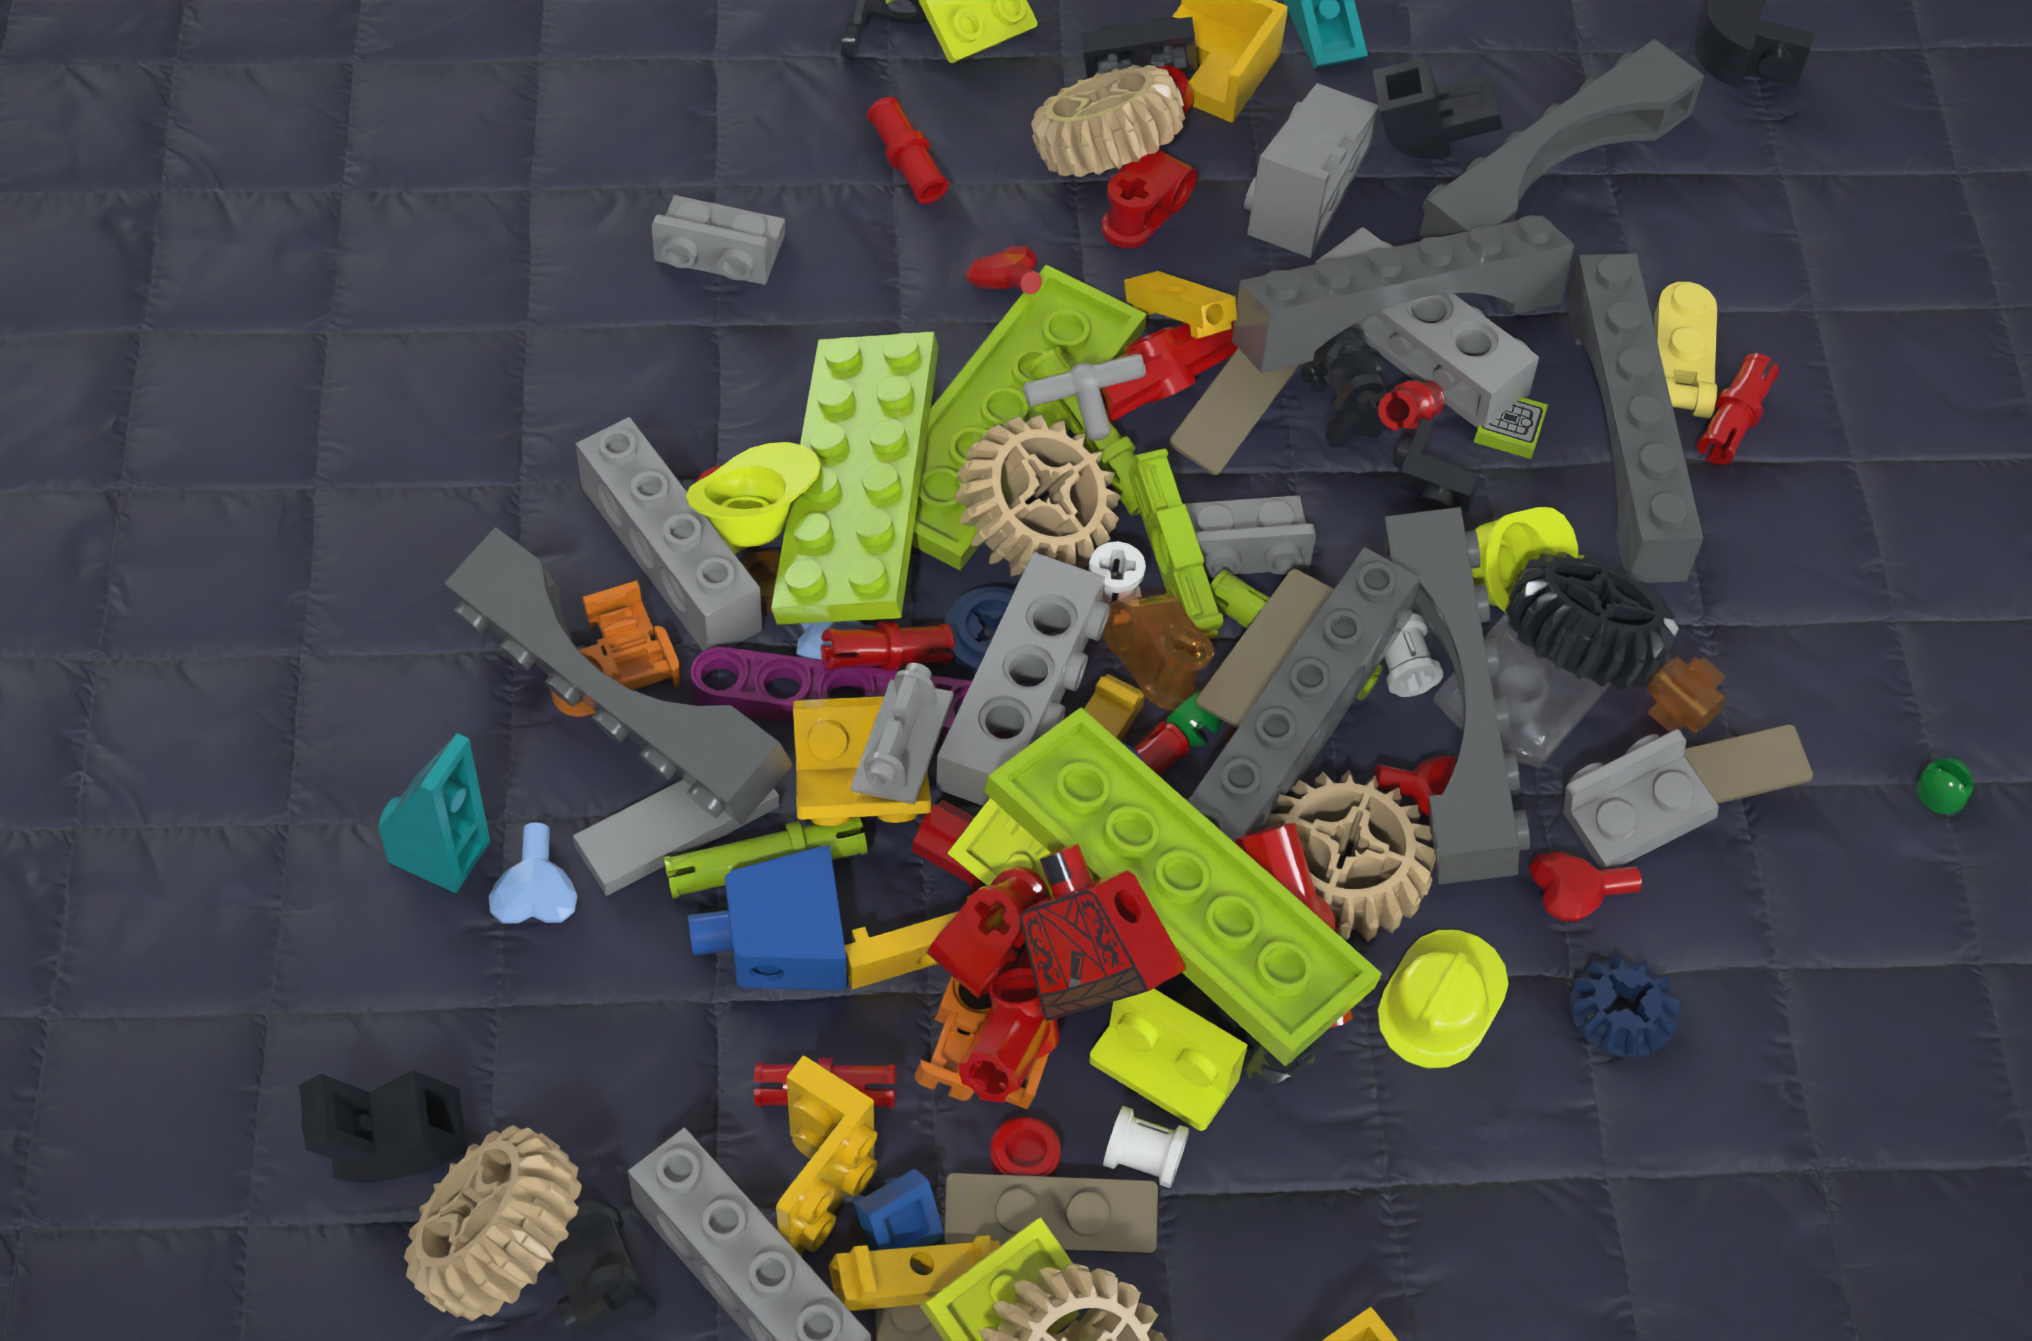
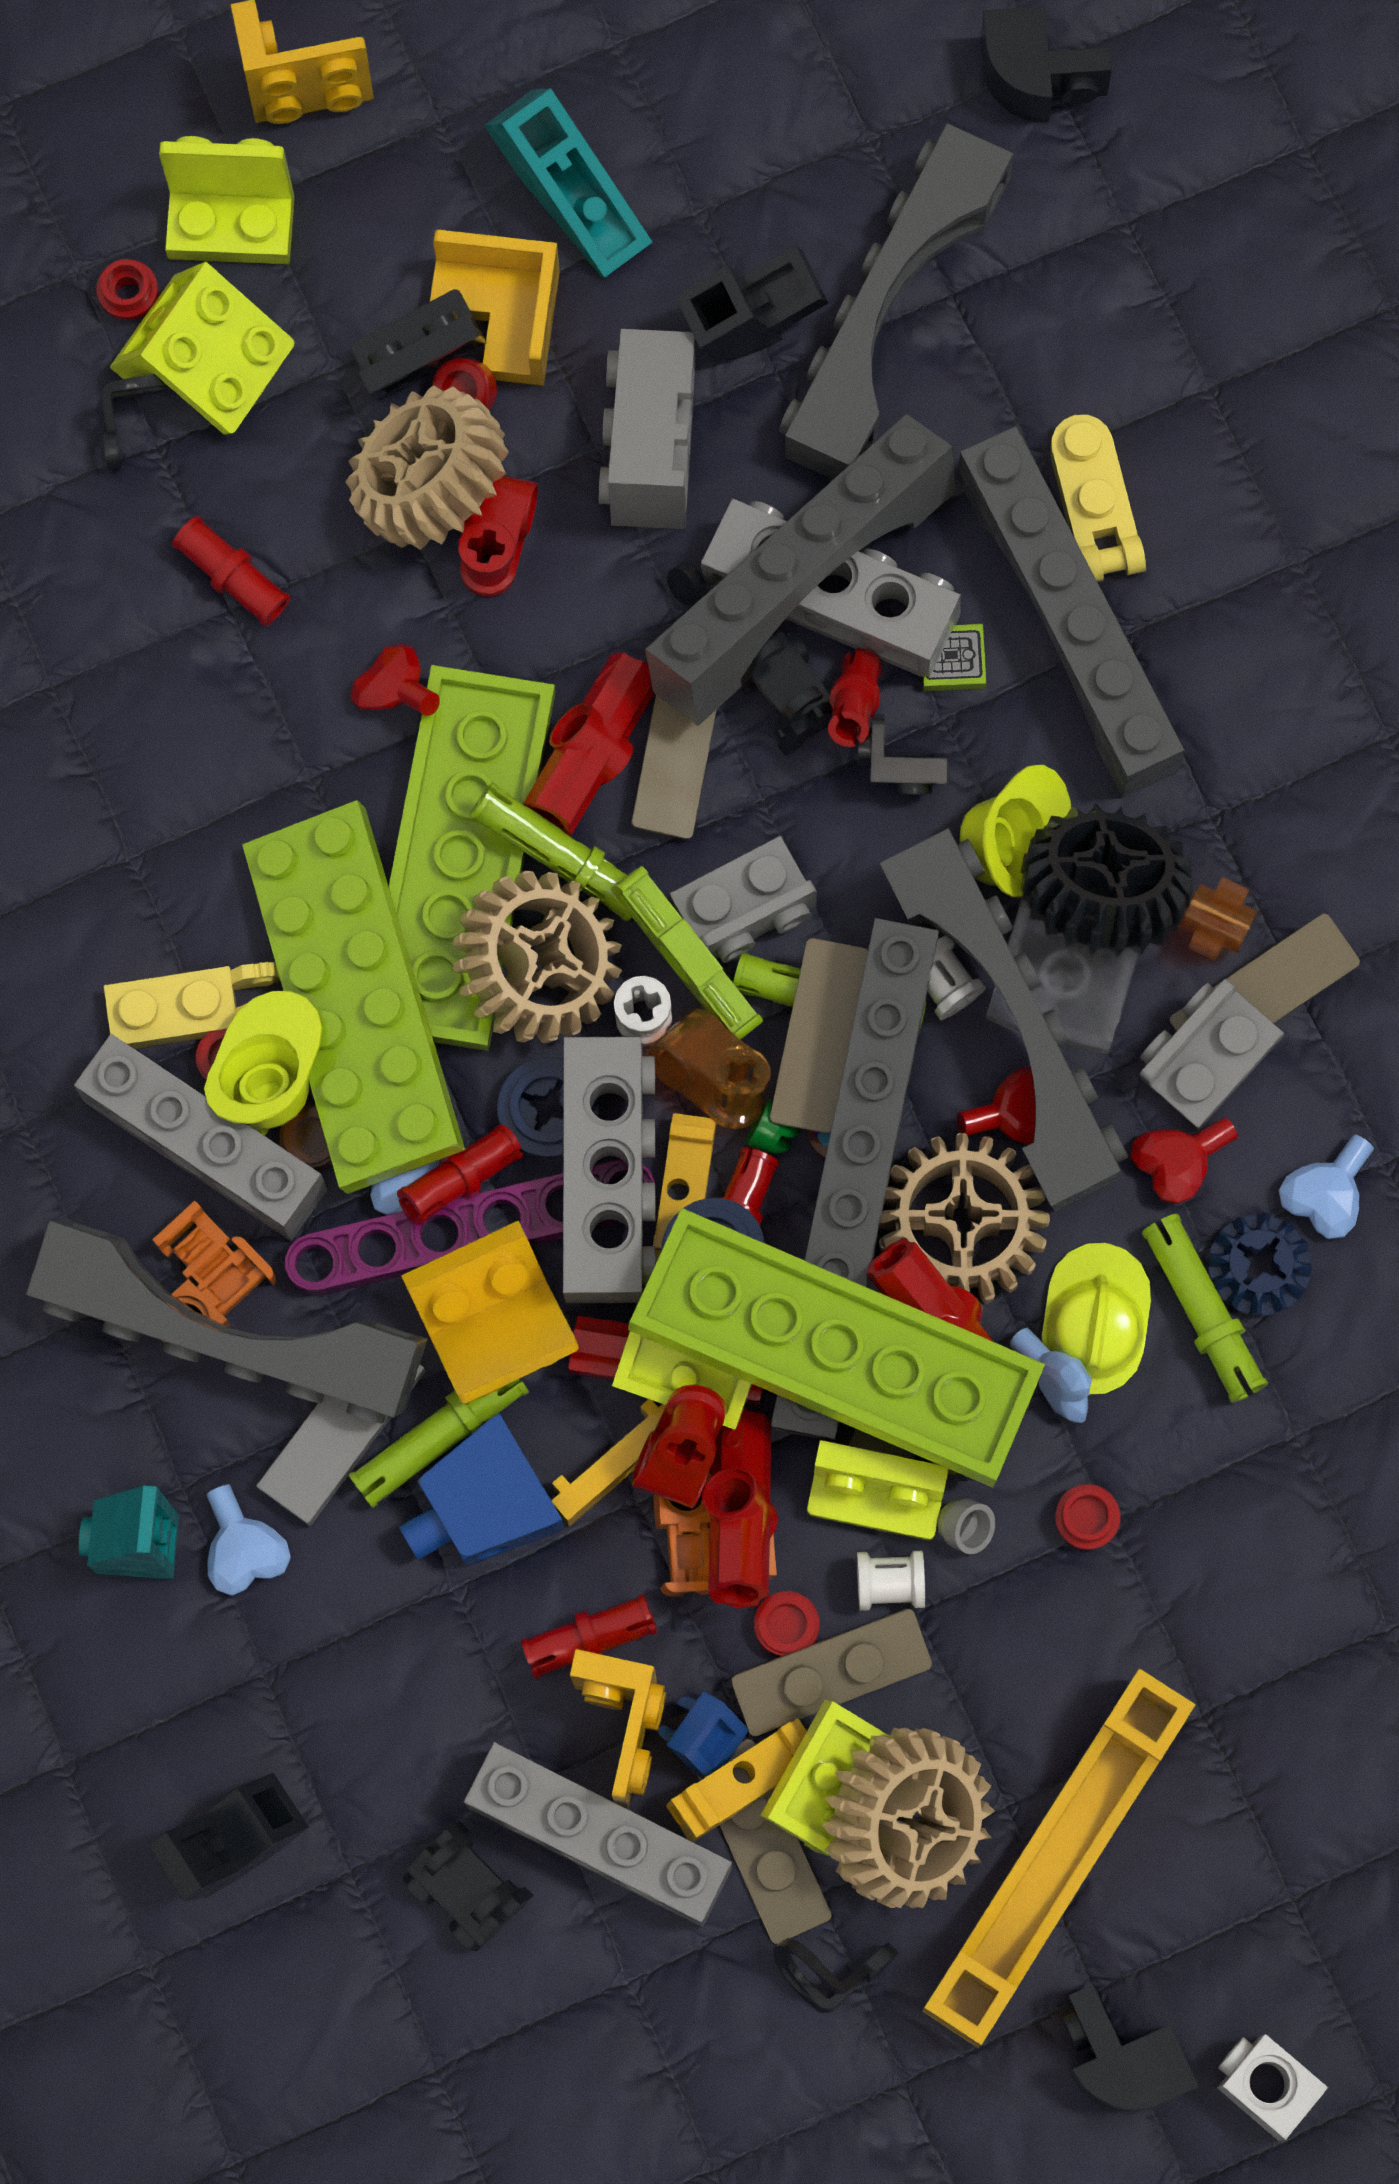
camera: 15 degrees left, 20 degrees up
tan gear [404,1125,582,1321] -> none
light grey bracket [652,195,785,285] -> none
light grey hinge [850,663,954,805] -> none
red torso [1020,843,1186,1022] -> none
light grey piece [1023,354,1146,441] -> none
yellow piece [1124,271,1237,338] -> none
red pin [1697,353,1780,465] -> none
none -> light yellow hinge [104,962,280,1049]
none -> light grey hinge [937,1498,995,1554]
none -> light blue rock [1010,1328,1092,1423]
none -> red plate [1055,1484,1120,1550]
none -> lime pin [1142,1214,1268,1403]
none -> light blue rock [1279,1134,1374,1239]

